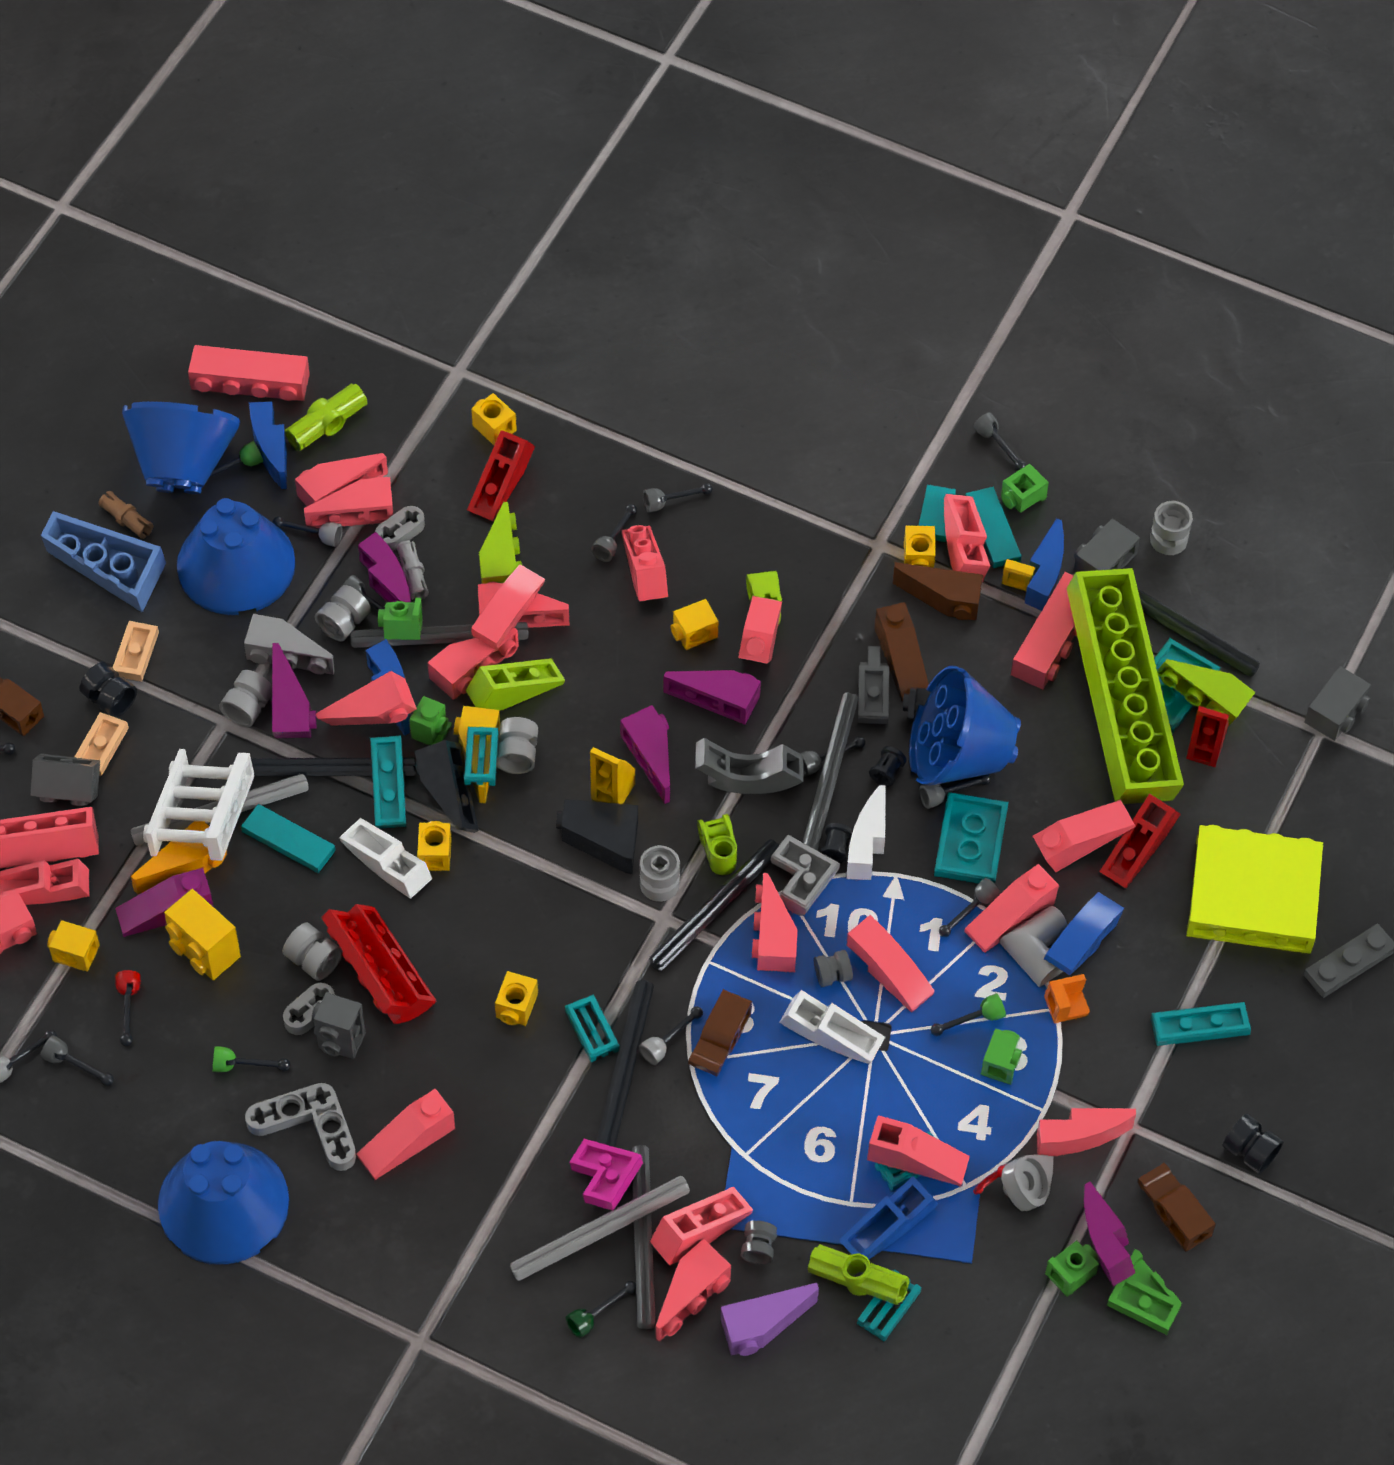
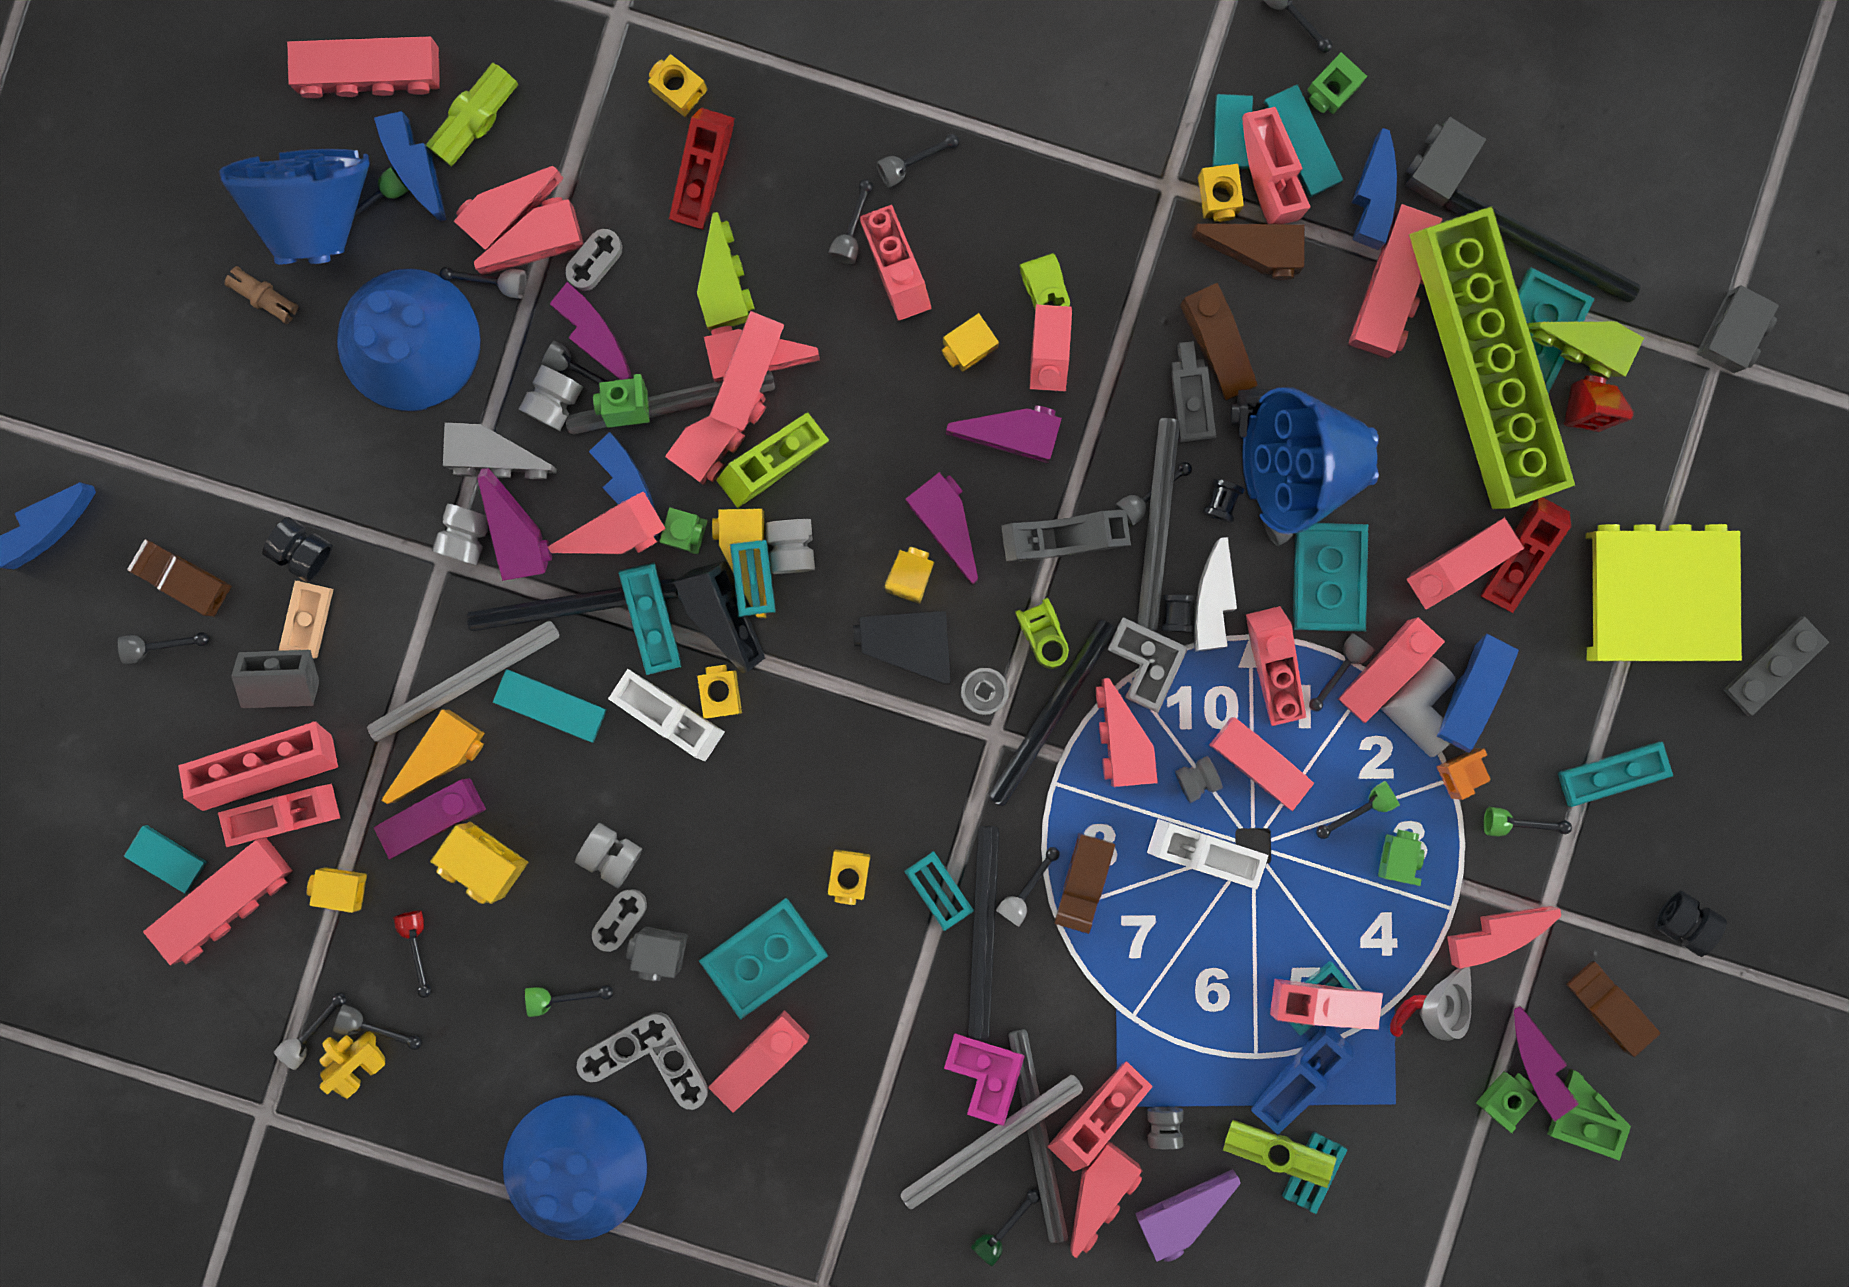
camera: 15 degrees left, 30 degrees up
medium blue wedge [41,511,166,612] -> none
light nougat plate [113,621,159,682] -> none
white fence [143,749,255,861] -> none
red brick [321,904,437,1024] -> none
light grey pin [396,540,429,600] -> none
yellow tile [1002,559,1035,591] -> none
light grey wheel [1150,501,1193,555] -> none
none -> yellow hips [319,1031,385,1099]
none -> teal tile [699,897,828,1020]
none -> coral slope [1246,606,1306,726]
none -> hinge [1484,807,1572,836]

